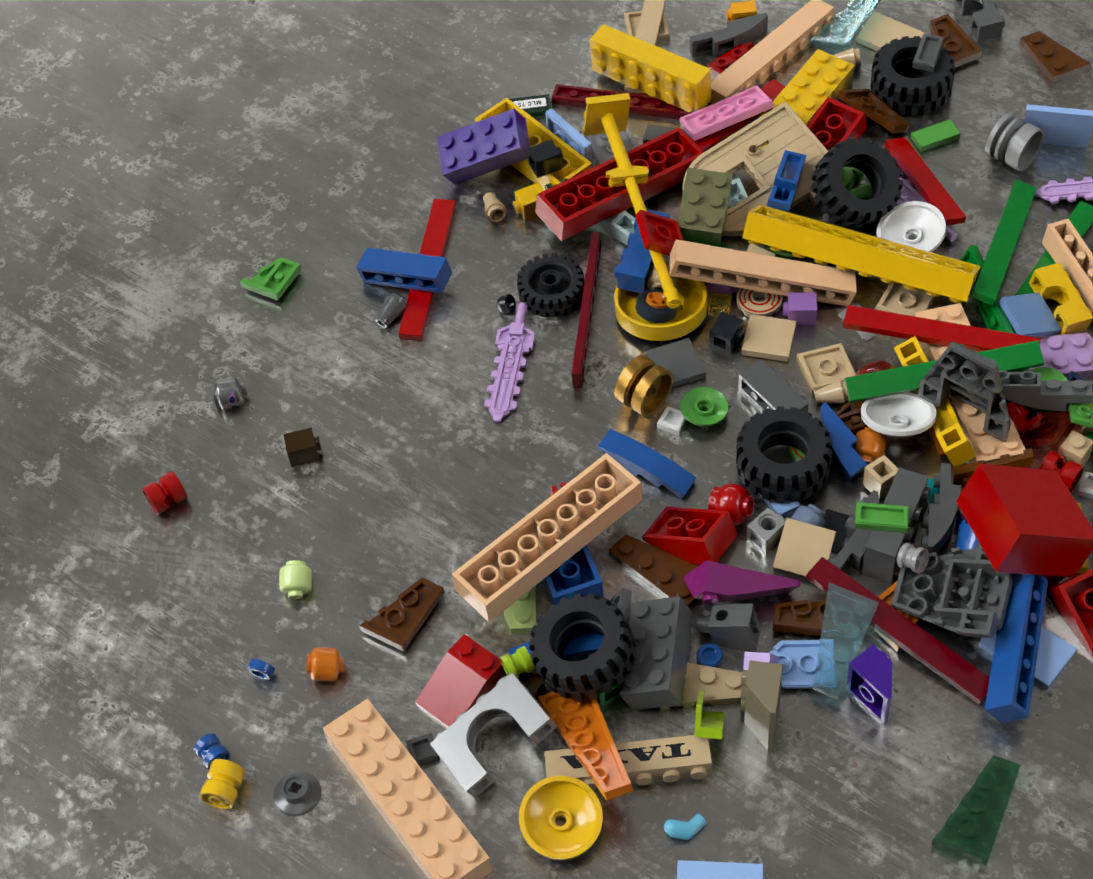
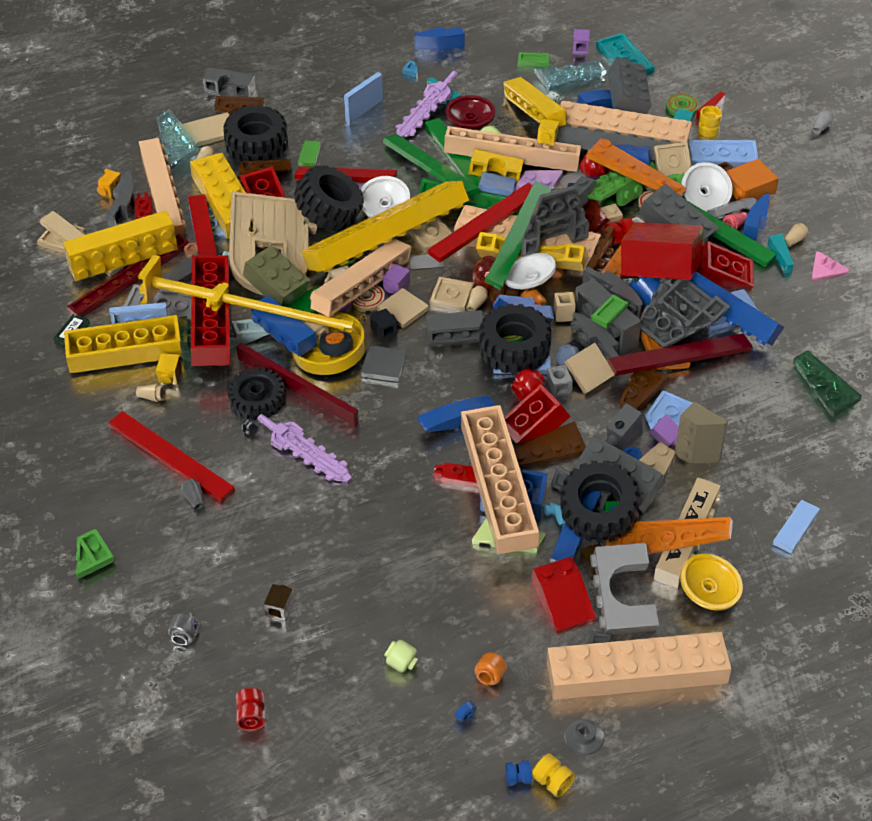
camera: 65 degrees left, 5 degrees down
blue brick [356,248,452,293] -> none
reddish brown wing [359,578,445,652] -> none
dark purple brick [437,109,530,185] -> none
lime wheel [500,646,535,678] -> none
black brick [527,140,563,178] -> none
pearl gold wheel [614,355,674,417] -> none
red tile [635,210,684,256] -> none
white tile [657,406,687,436] -> none
medium azure arm [664,813,707,840] -> none
bright pink tile [679,86,774,141] -> none
bright green dish [680,387,729,426] -> none
magenta wedge [684,561,801,604] -> none
lime panel [694,690,725,739] -> none
blue slope [767,150,807,213] -> none
clear light blue wing [813,583,879,700] -> none
dark purple slope [846,644,892,725] -> none
light grey wheel [897,543,929,574] -> none
dark grey tile [912,33,945,72] -> none
light grey wheel [985,113,1044,171] -> none
reddish brown wing [1020,31,1091,83] -> none

